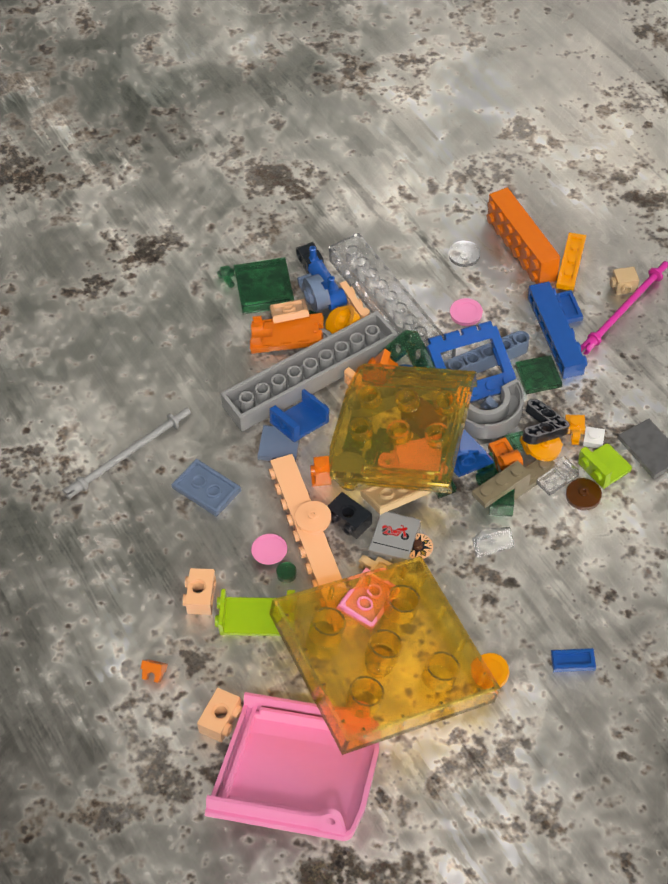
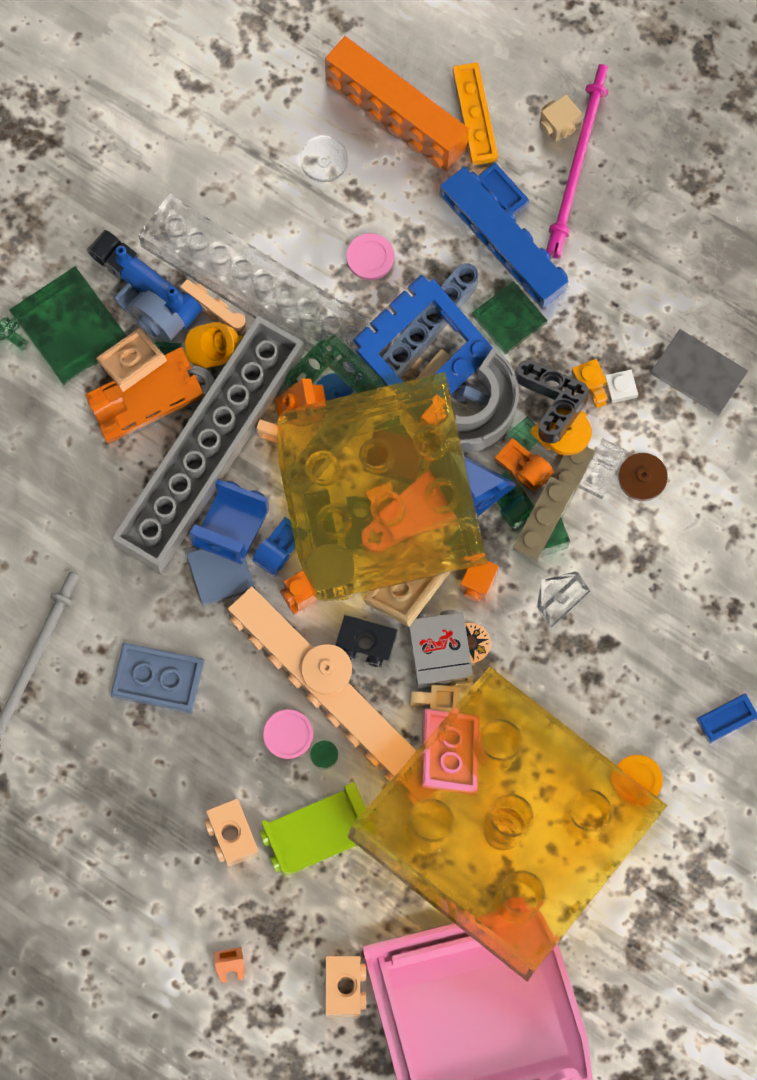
camera: 30 degrees left, 20 degrees up
lime bracket [578,444,632,489] -> none
none -> blue plate [253,517,307,577]
none -> orange brick [460,555,499,602]

